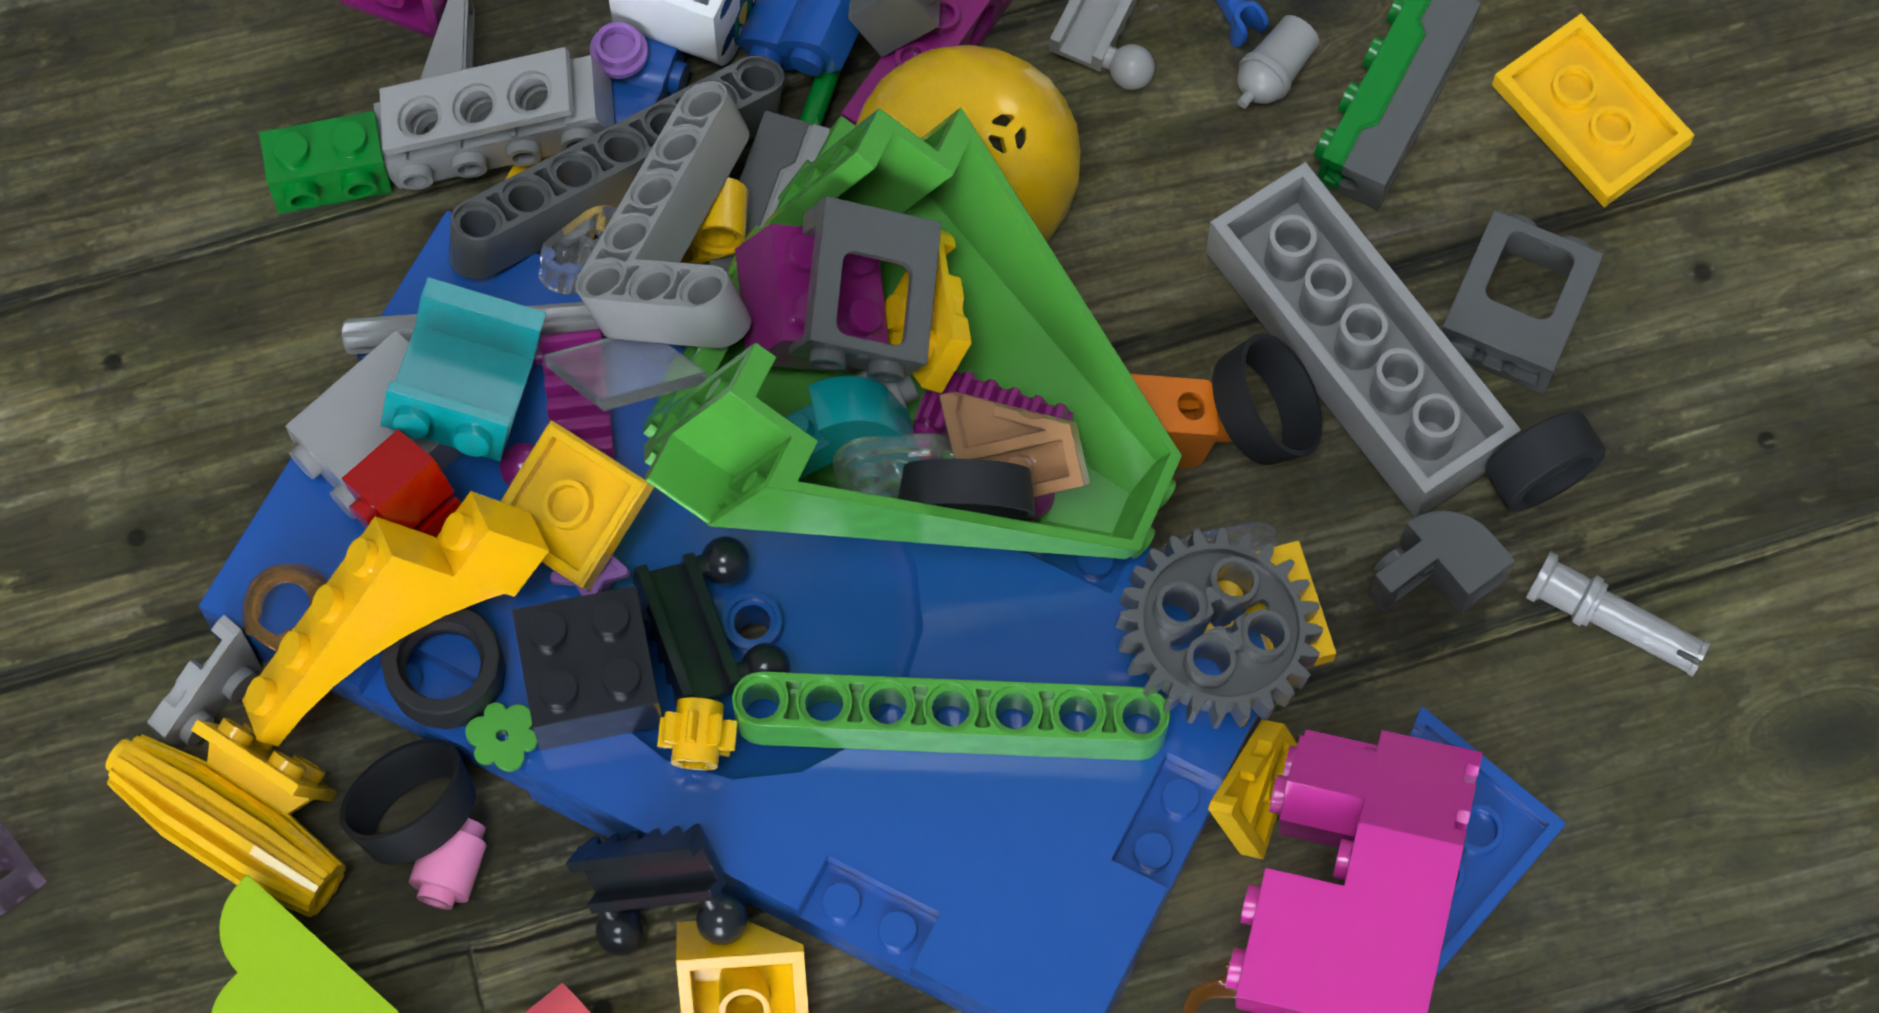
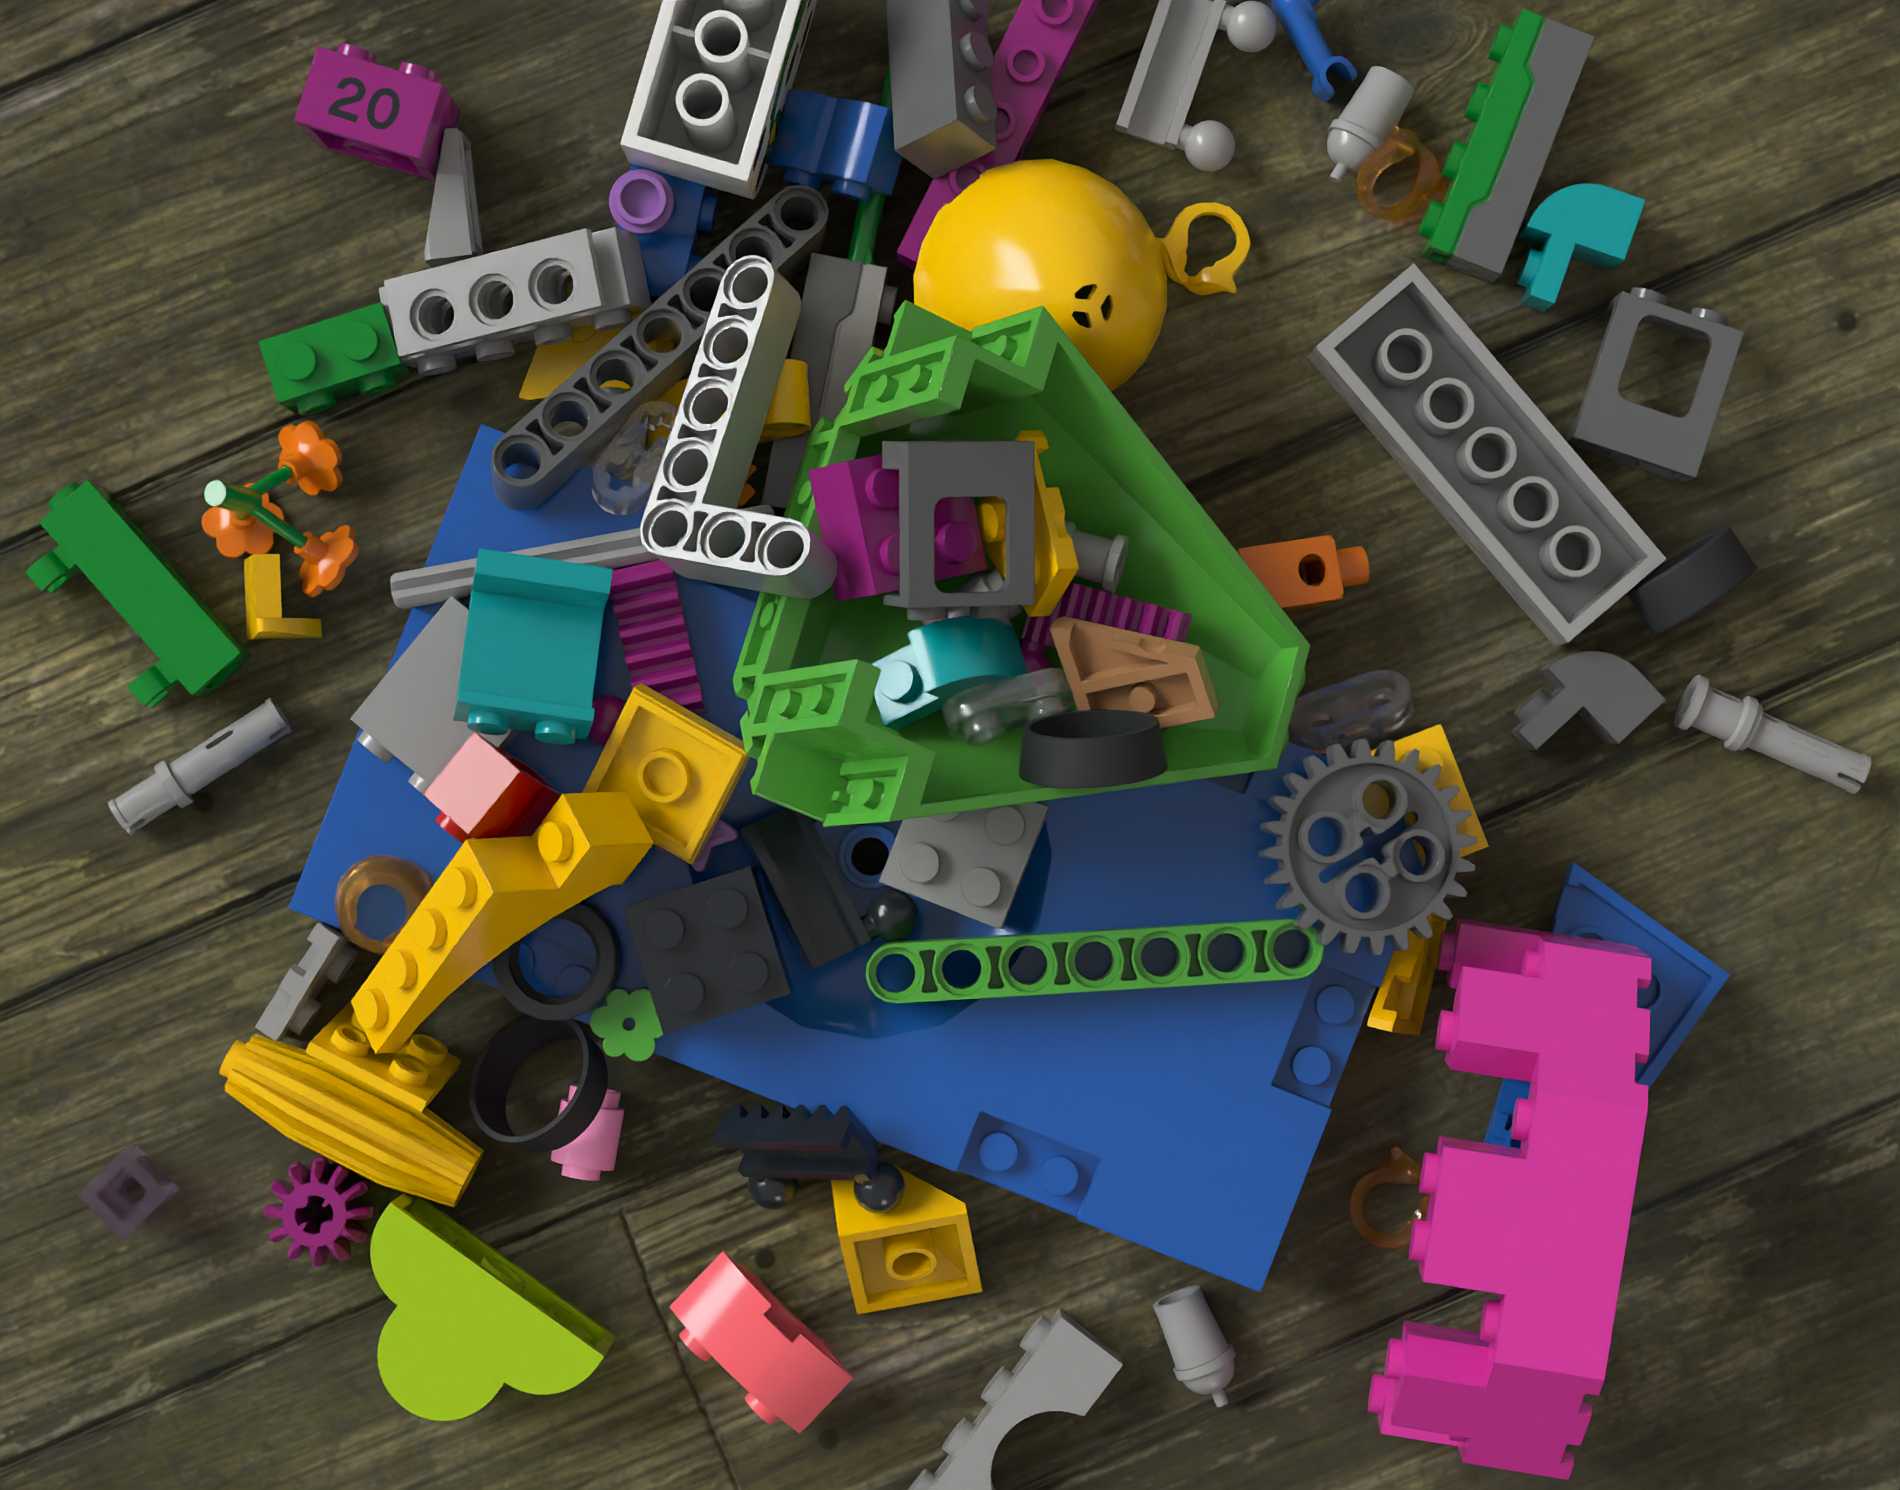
camera: 10 degrees left, 20 degrees up
clear piece [544,337,706,411] -> none
yellow gear [657,697,738,771] -> none
black tyre [1212,333,1323,465] -> none
yellow plate [1492,13,1695,208] -> none
none -> green brick [25,480,253,708]
none -> light grey pin [108,697,293,836]
none -> orange plant [202,420,359,597]
none -> yellow tile [244,554,322,640]
none -> magenta gear [264,1156,376,1267]
none -> light grey plate [879,802,1050,930]
none -> light grey bush [1064,520,1129,593]
none -> yellow piece [1156,202,1251,295]
none -> clear orange piece [1355,126,1444,220]
none -> teal brick [1516,183,1645,313]

